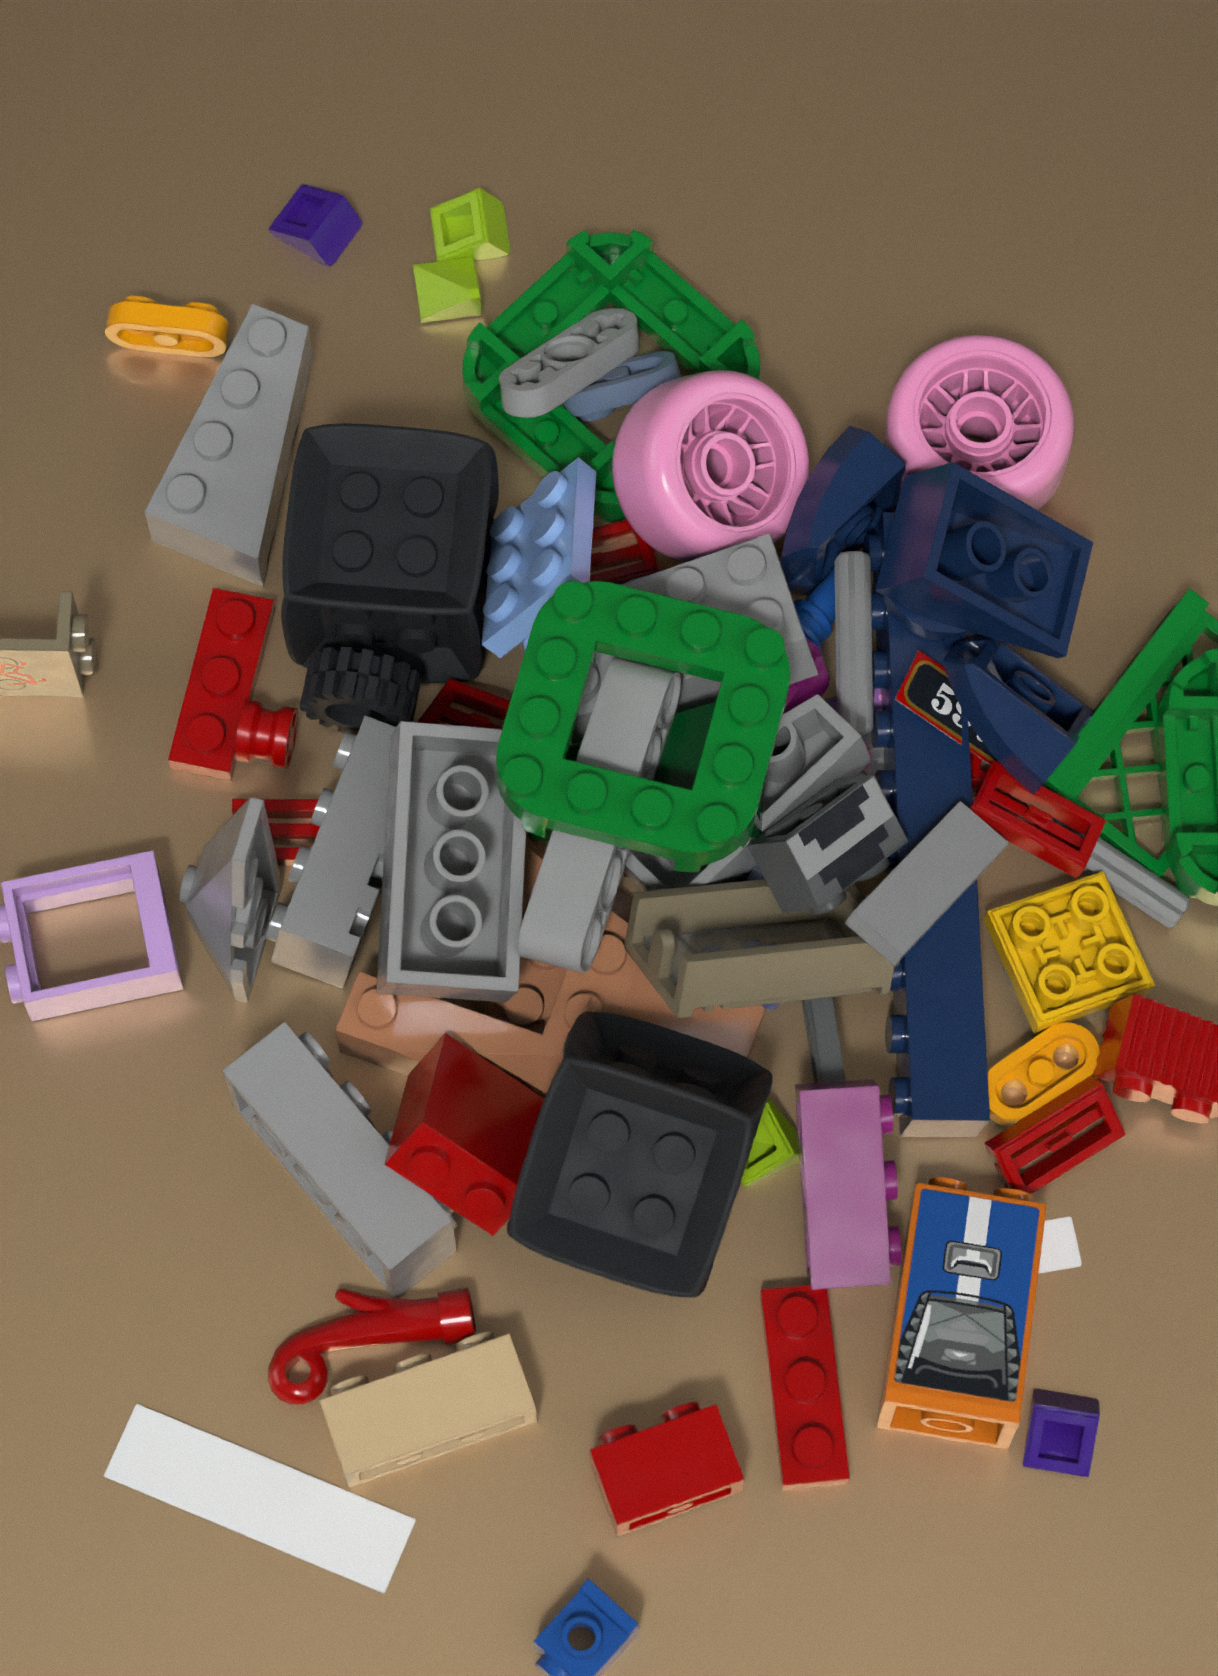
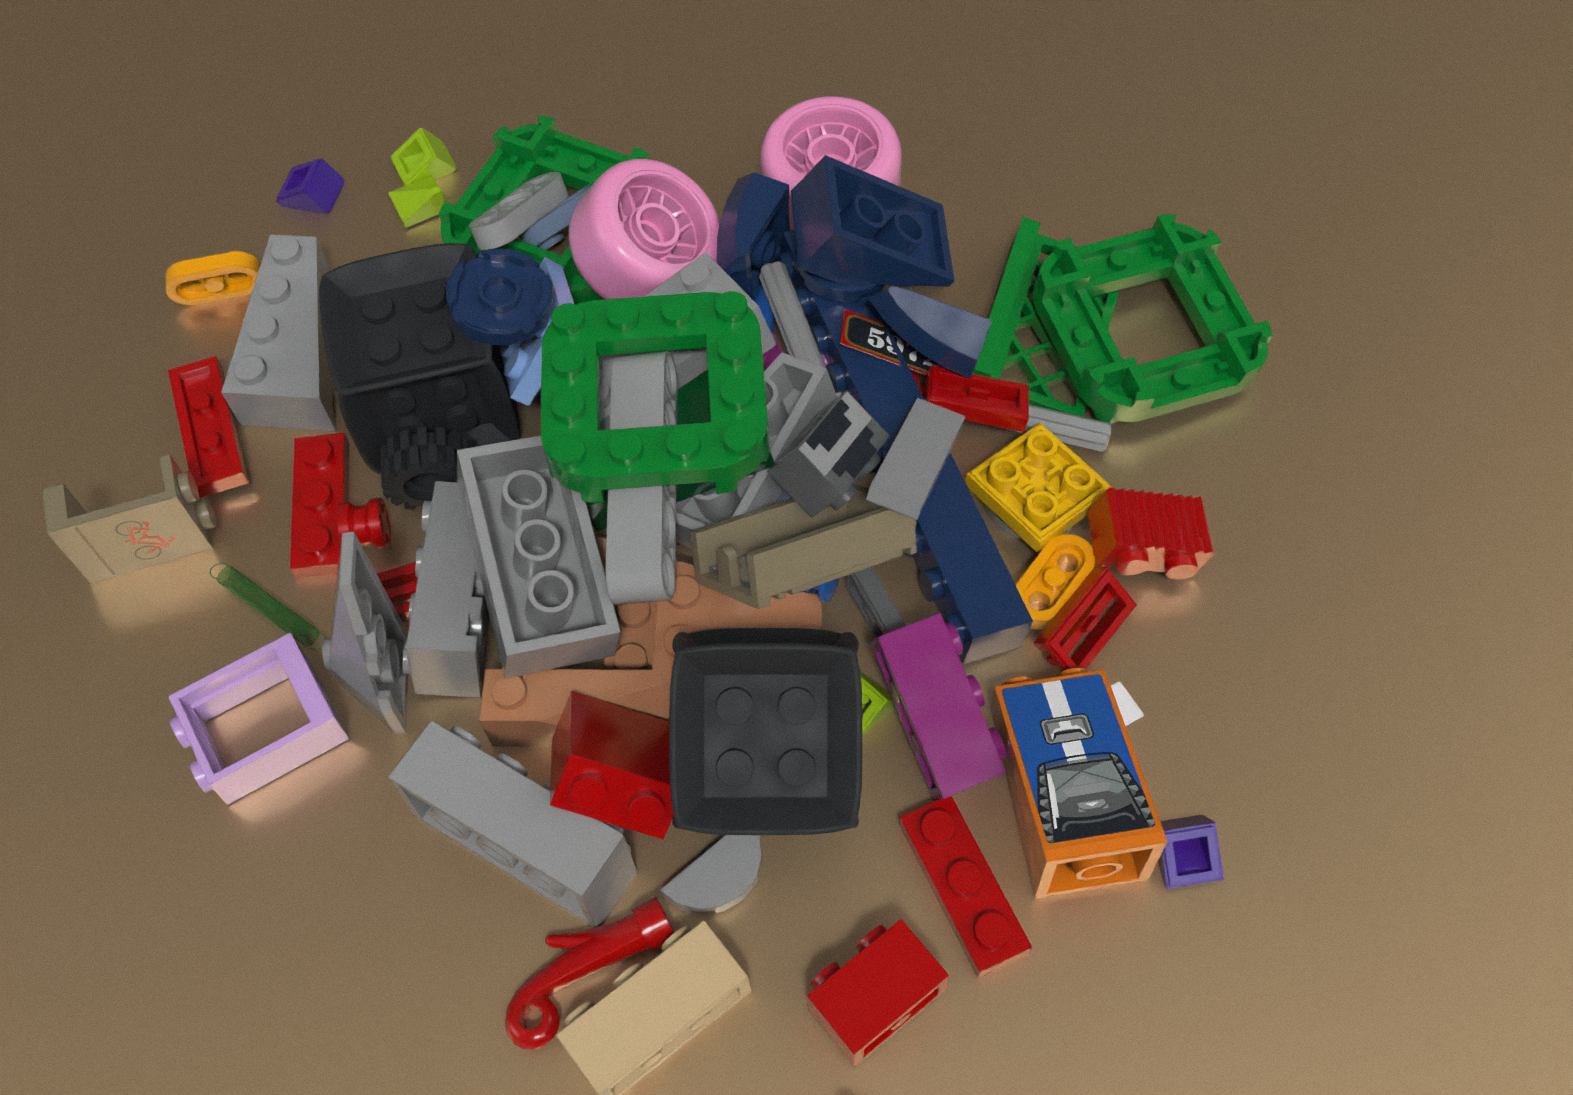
camera: 15 degrees left, 10 degrees down
none -> red plate [168,356,249,498]
none -> green piece [210,563,326,650]
none -> dark blue tile [446,249,553,345]
none -> light grey tile [660,835,763,913]

